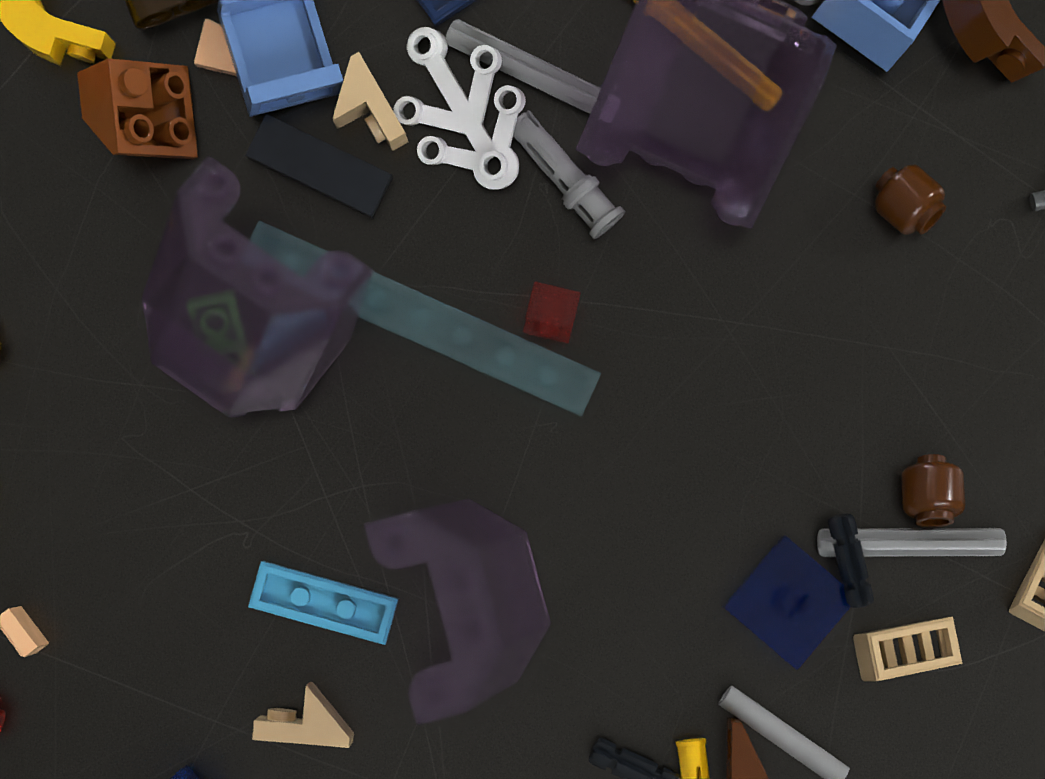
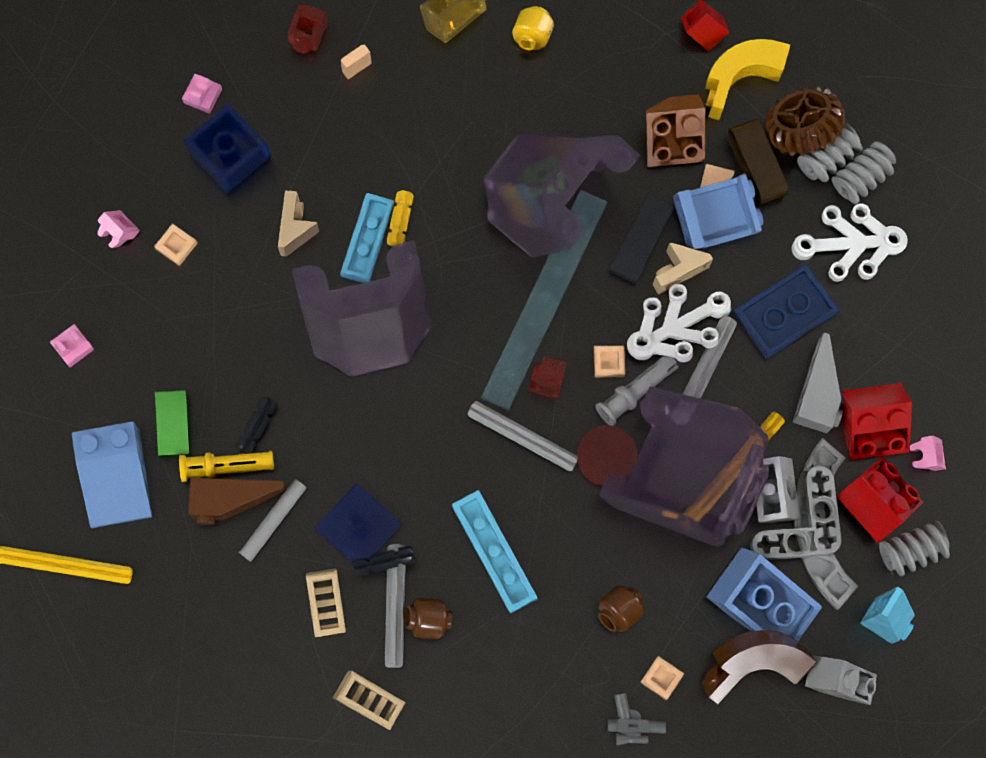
camera: 85 degrees right, 10 degrees down
none -> yellow axle [387,190,414,248]
none -> medium azure plate [452,490,537,614]
none -> light grey axle [468,401,578,471]
none -> clear red tile [577,425,637,486]
none -> light nougat tile [594,345,625,378]
none -> light nougat tile [640,656,684,700]

